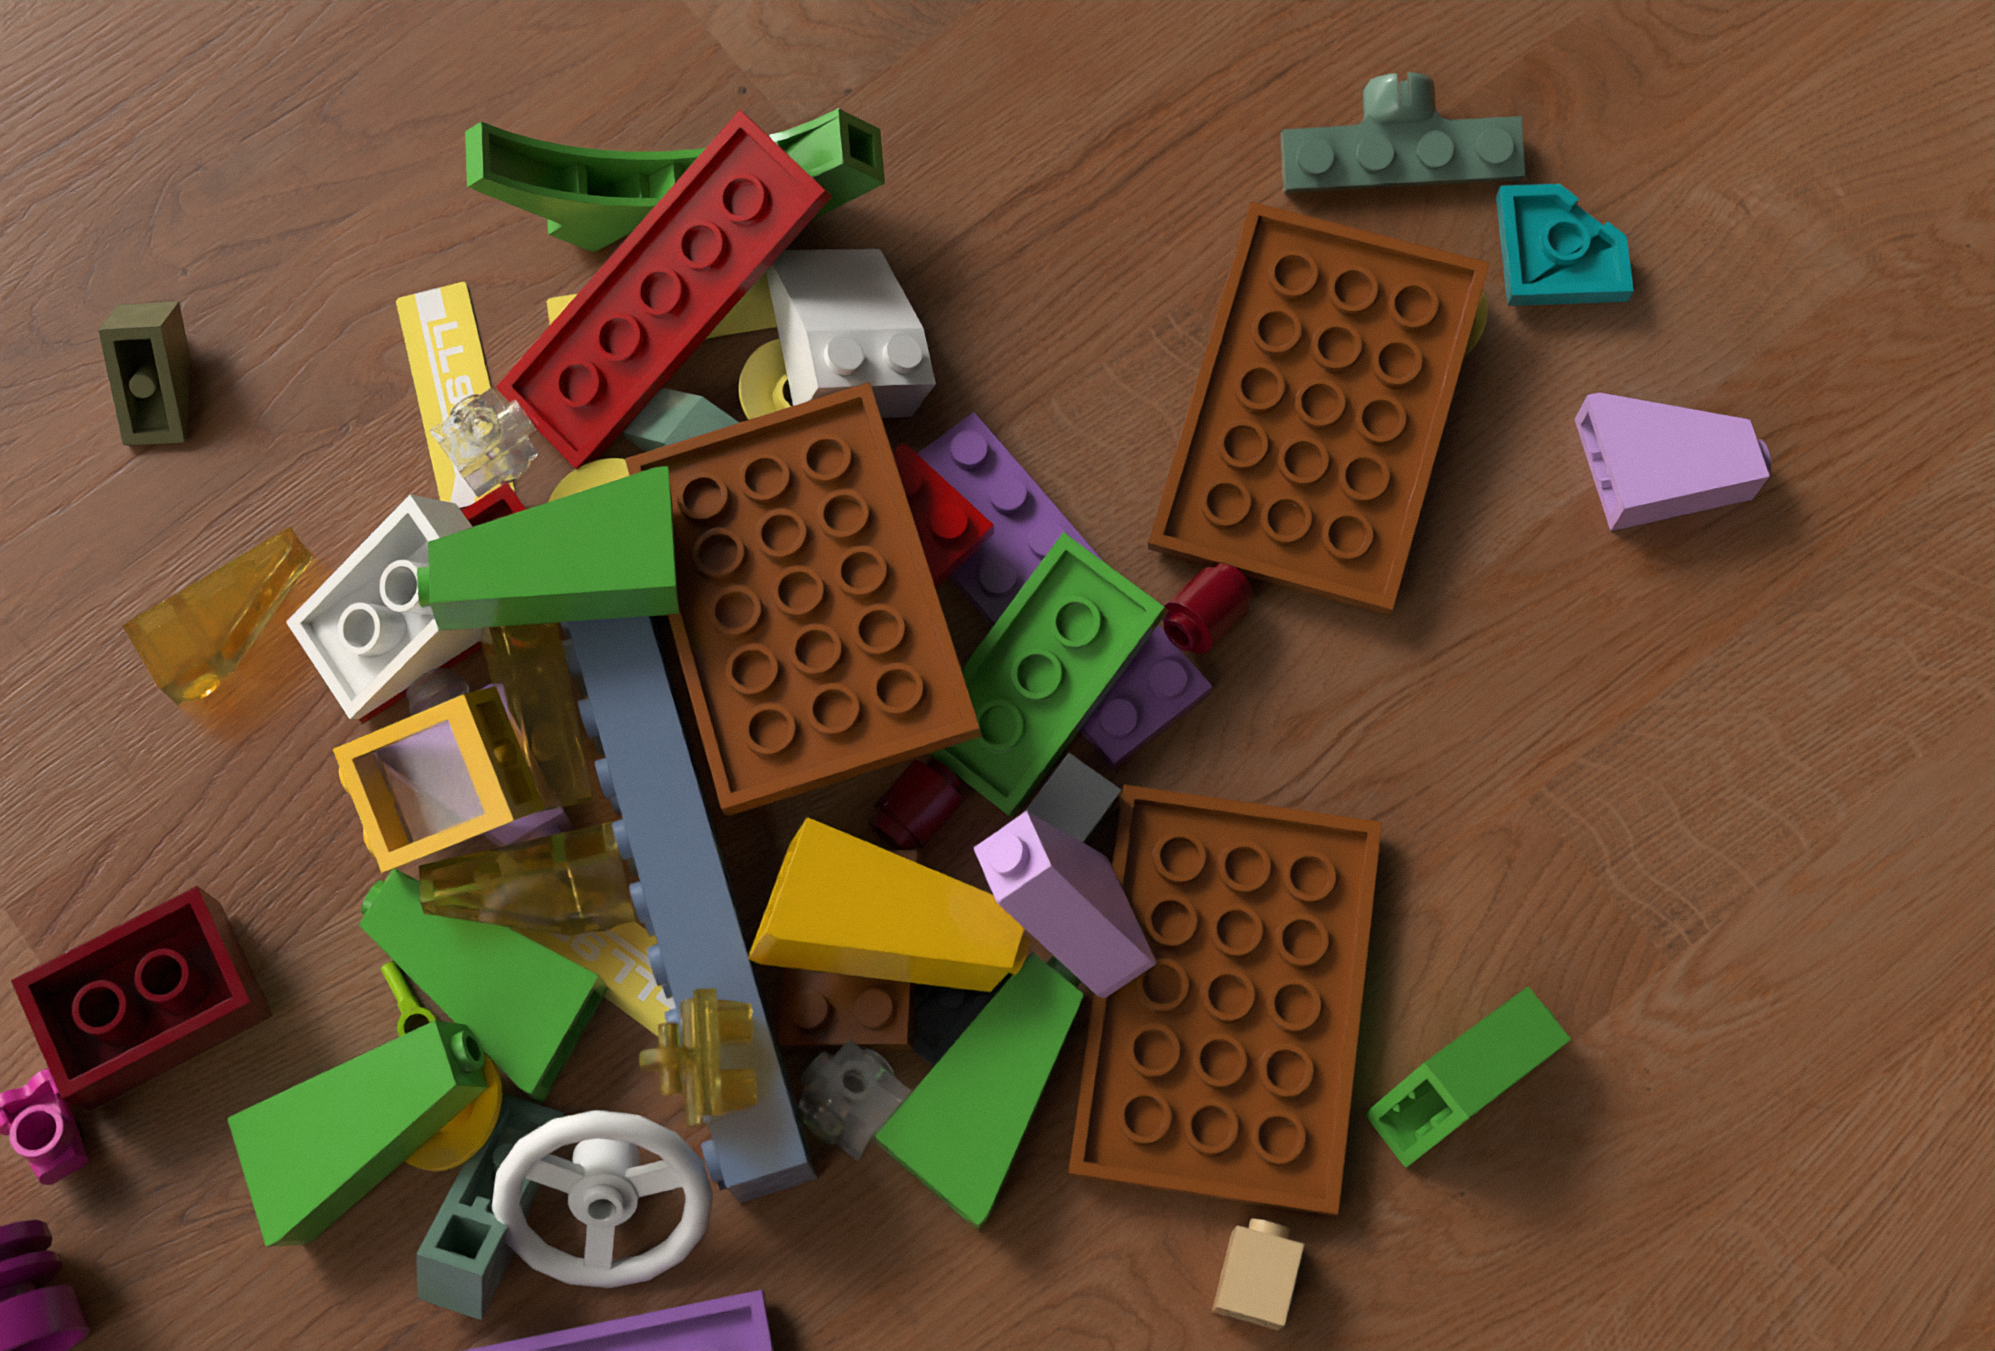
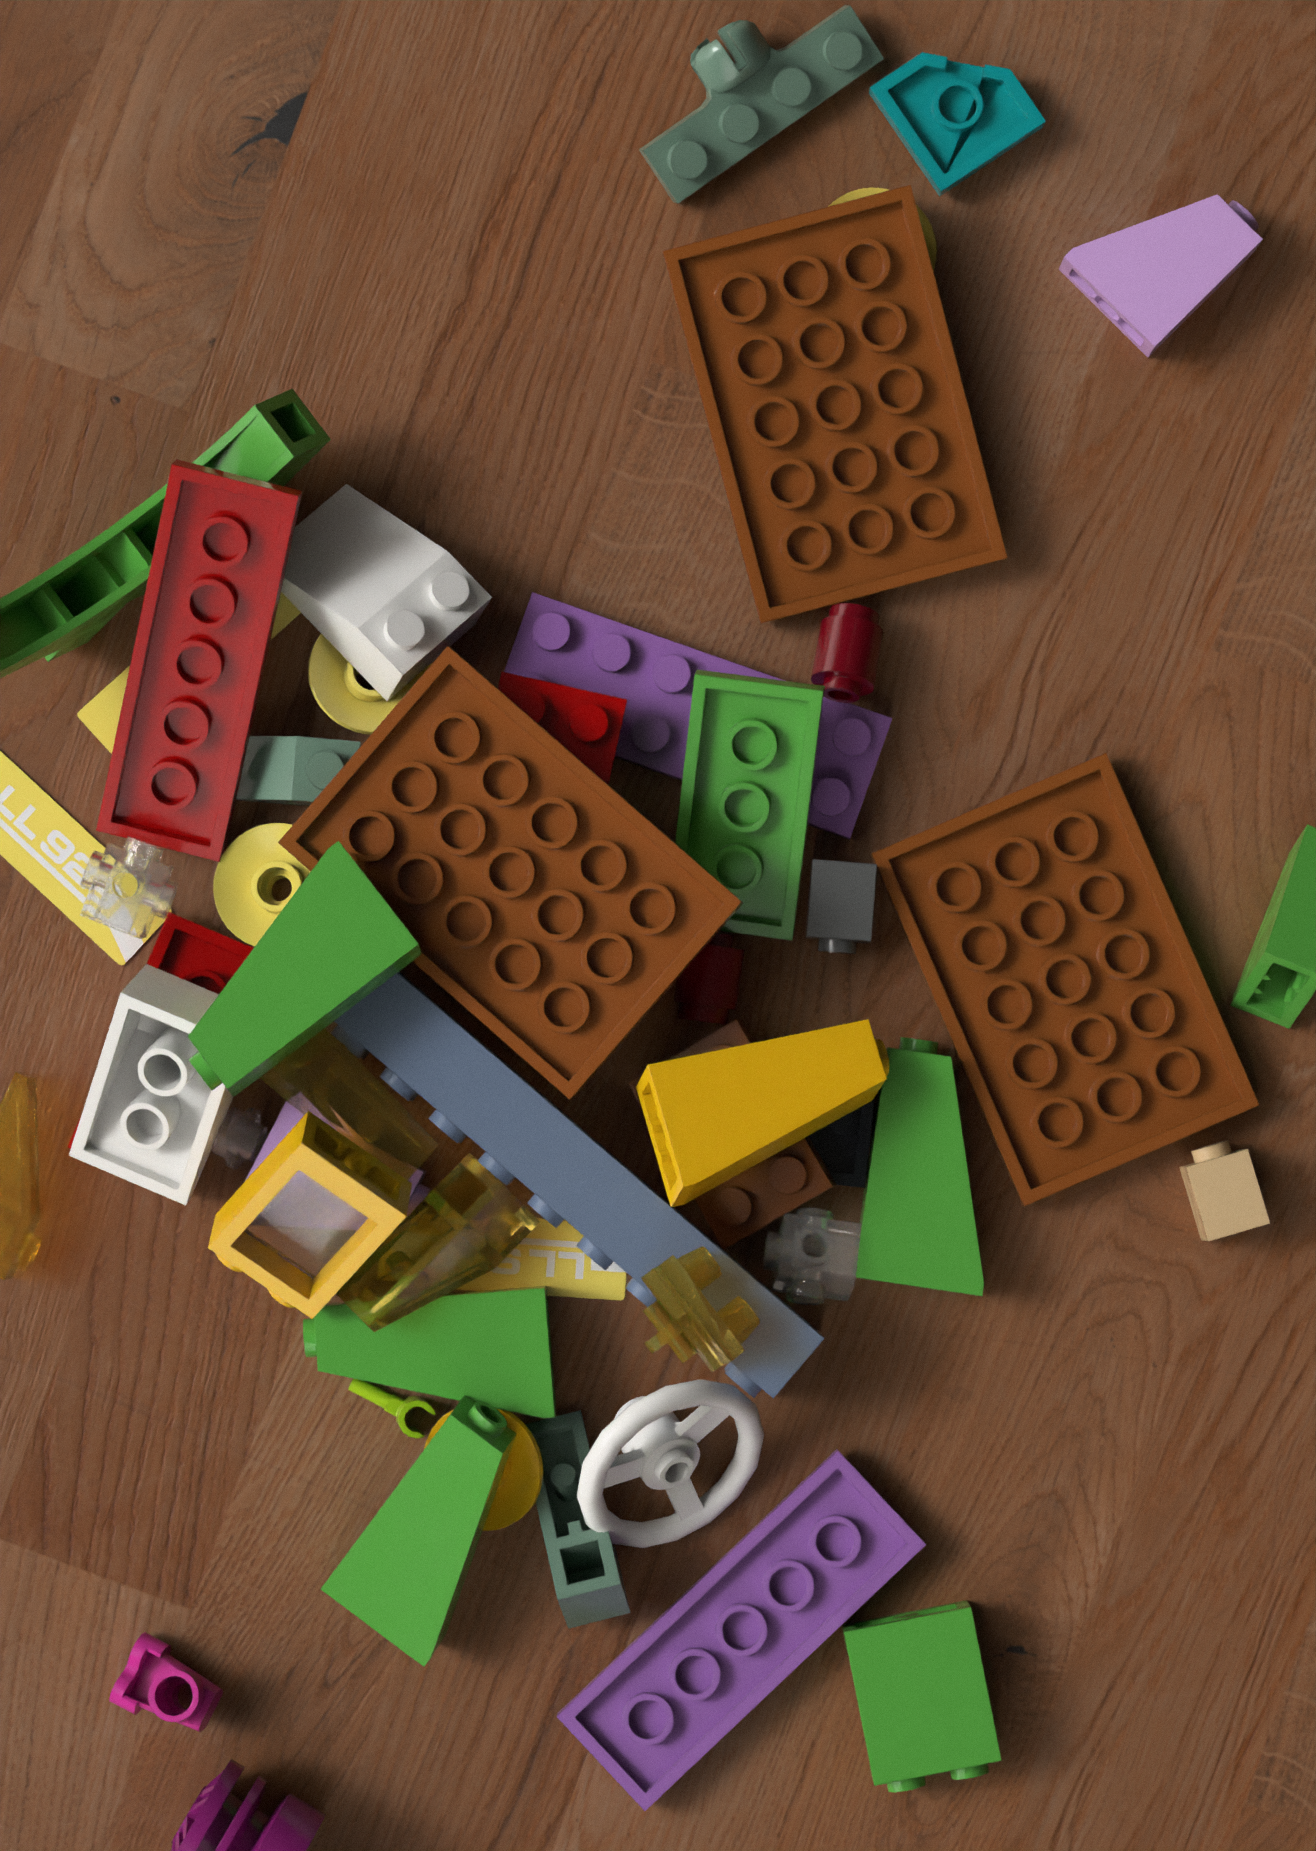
camera: 30 degrees left, 15 degrees up
dark red brick [11,886,272,1111] -> none
lavender slope [974,811,1157,999] -> none

